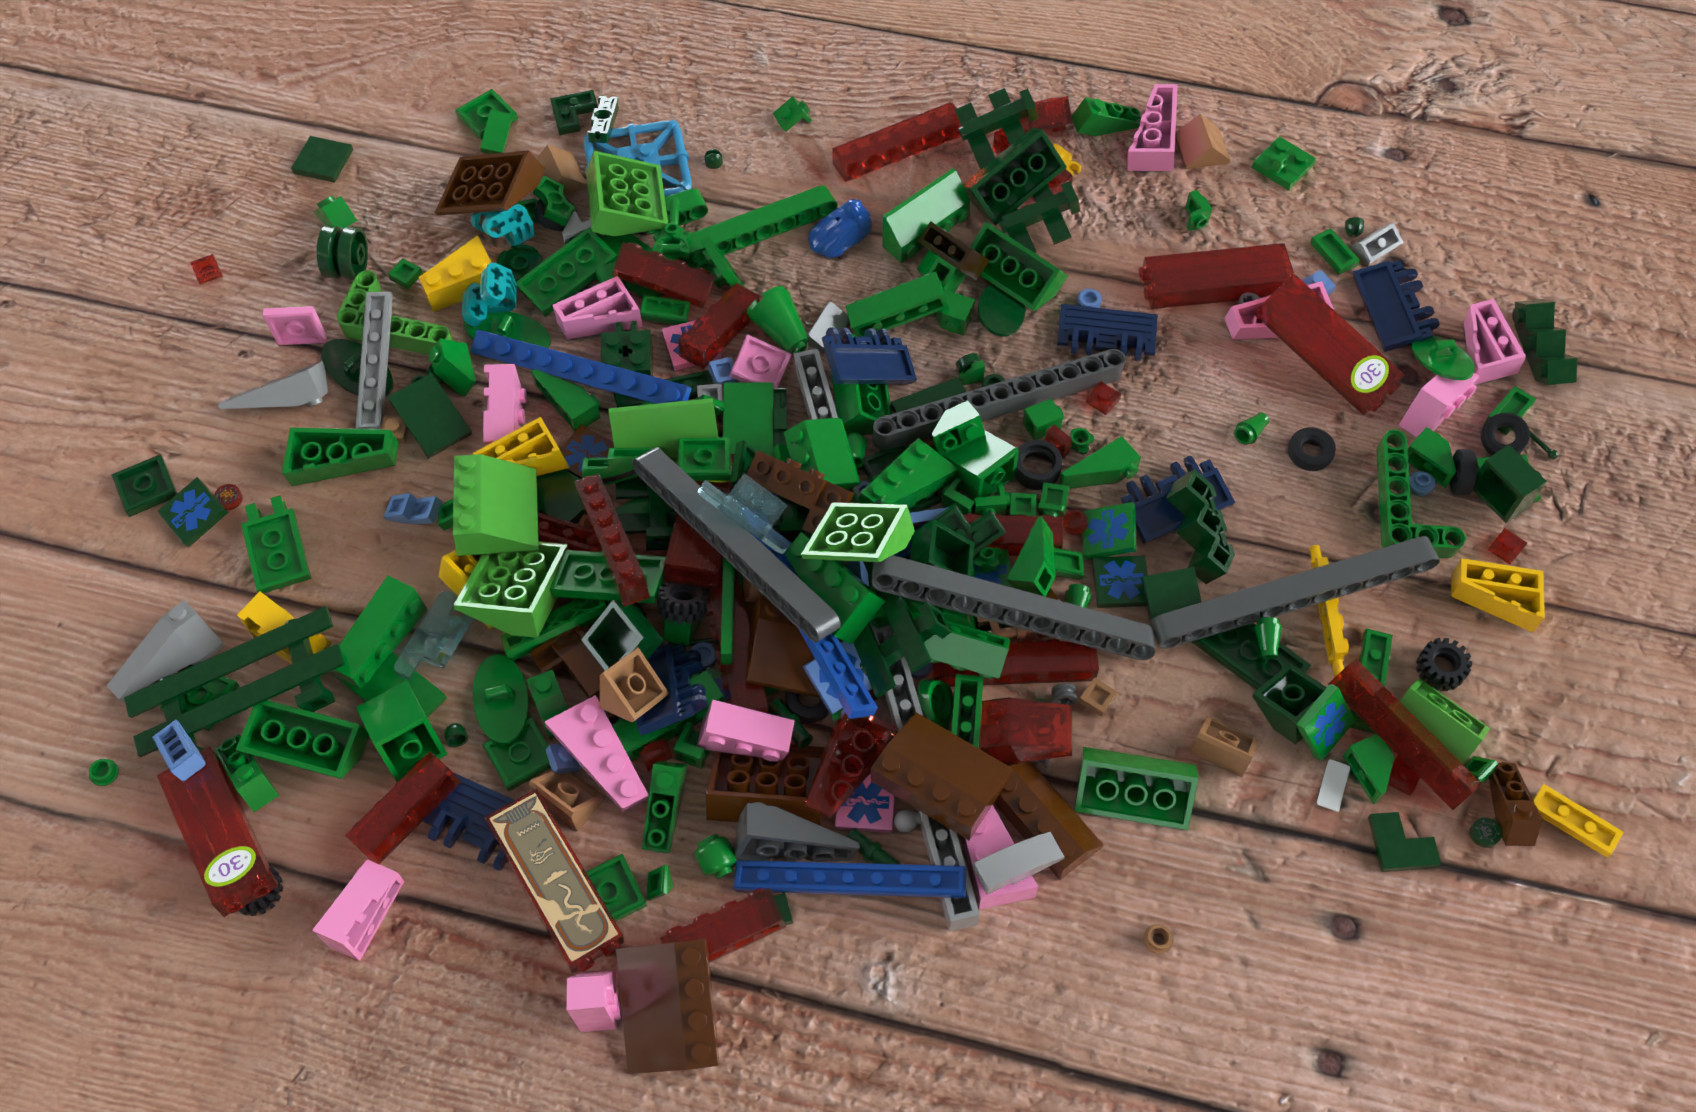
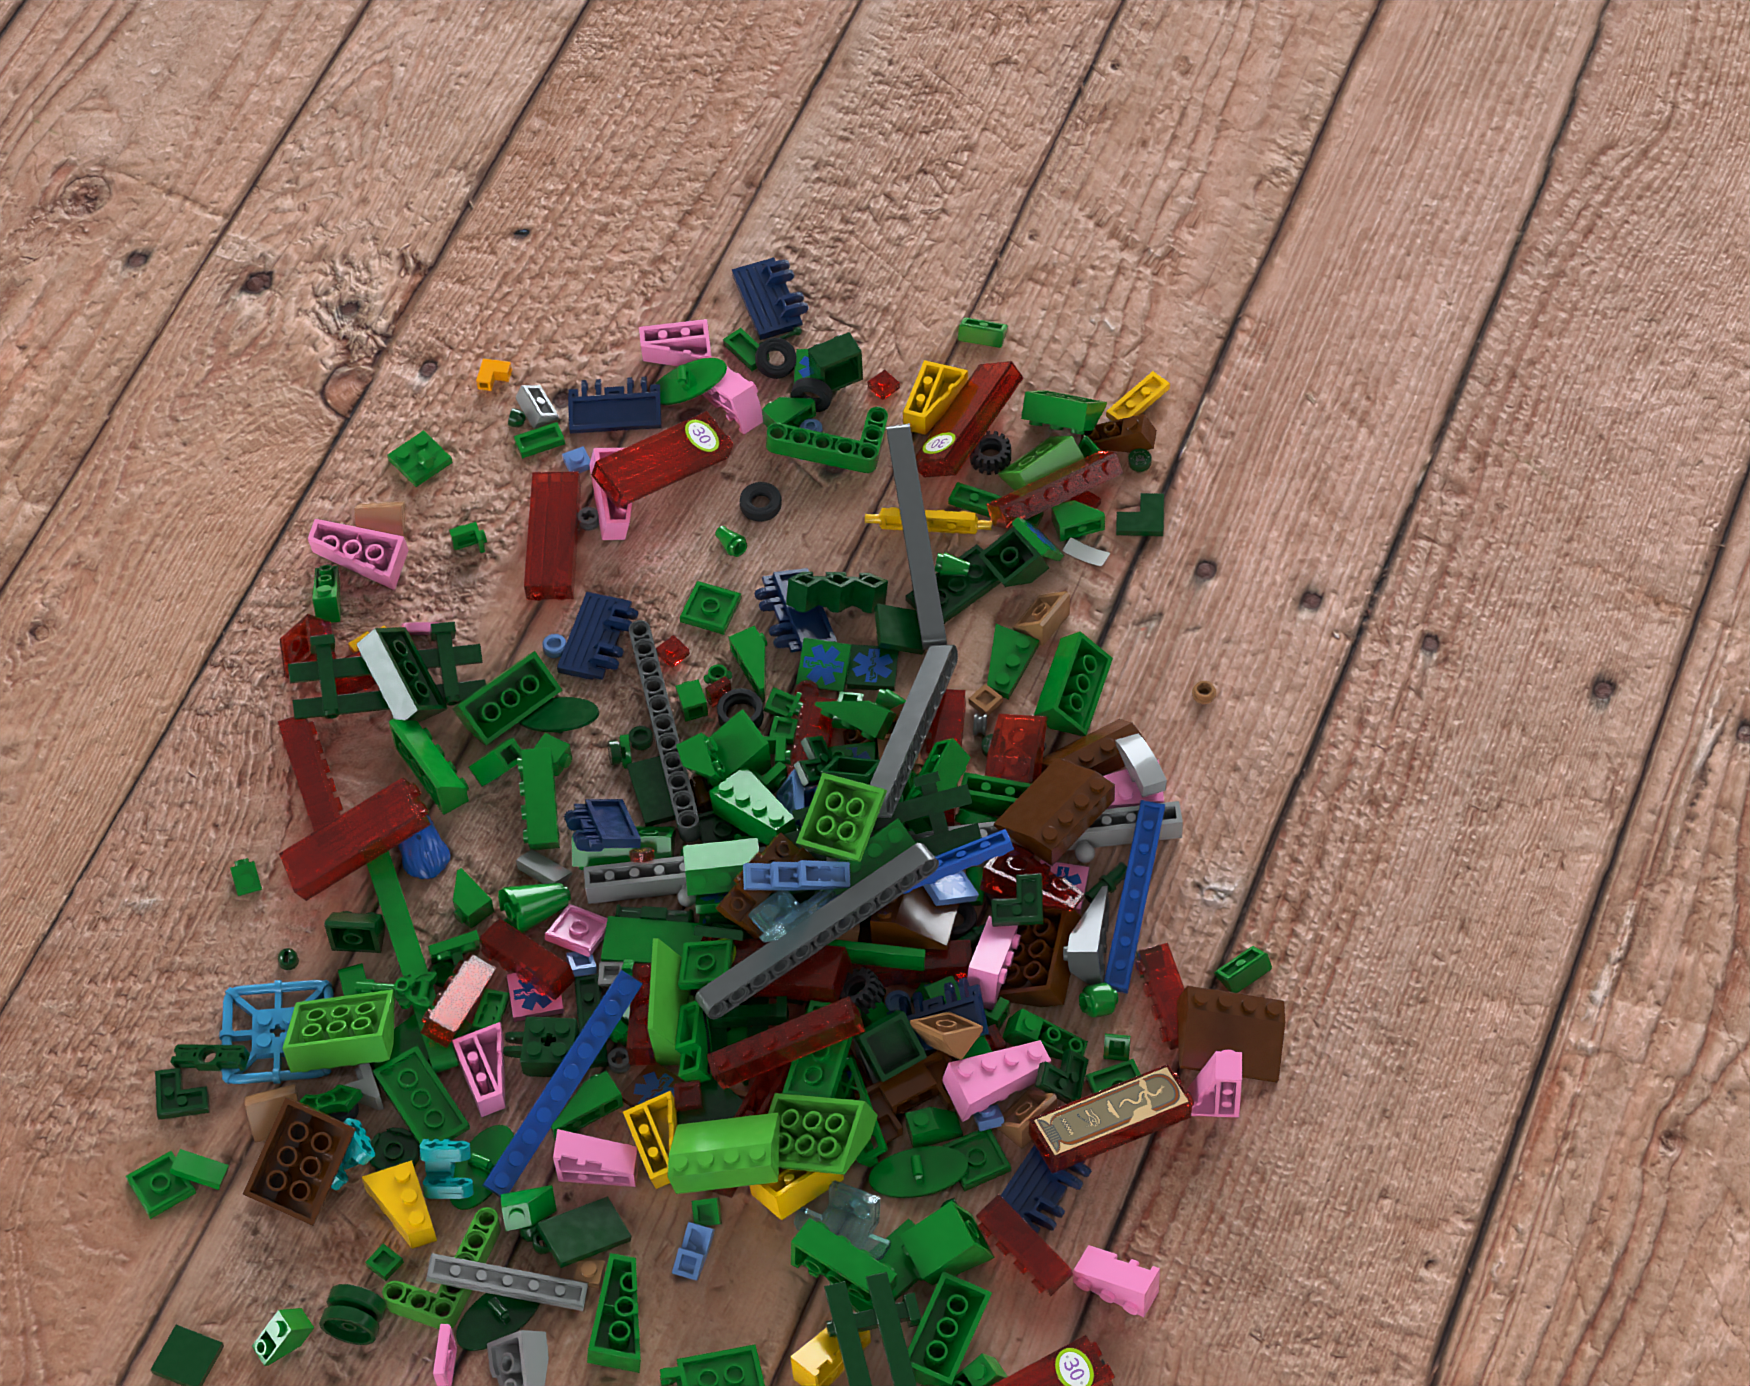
camera: 80 degrees left, 5 degrees down
dark brown brick [918,221,989,280] -> none
dark green brick [1512,299,1578,385] -> none
none -> clear red brick [279,777,431,901]
none -> dark green slope [324,911,386,953]
none -> bright pink tile [401,622,441,635]
none -> green slope [453,868,494,929]
none -> light orange piece [476,358,512,391]
none -> clear red tile [629,847,655,863]
none -> clear red plate [674,1080,703,1112]
none -> green tile [679,581,742,635]
none -> dark blue hinge [732,257,809,340]
none -> medium blue slope [743,860,850,890]
none -> clear red brick [915,361,1024,478]
none -> green slope [958,317,1008,348]
none -> green wing [987,624,1039,700]
none -> dark green tile [991,874,1043,927]
none -> green slope [1021,390,1107,435]
none -> dark green tile [1035,1049,1089,1106]
none -> green slope [1214,946,1272,993]

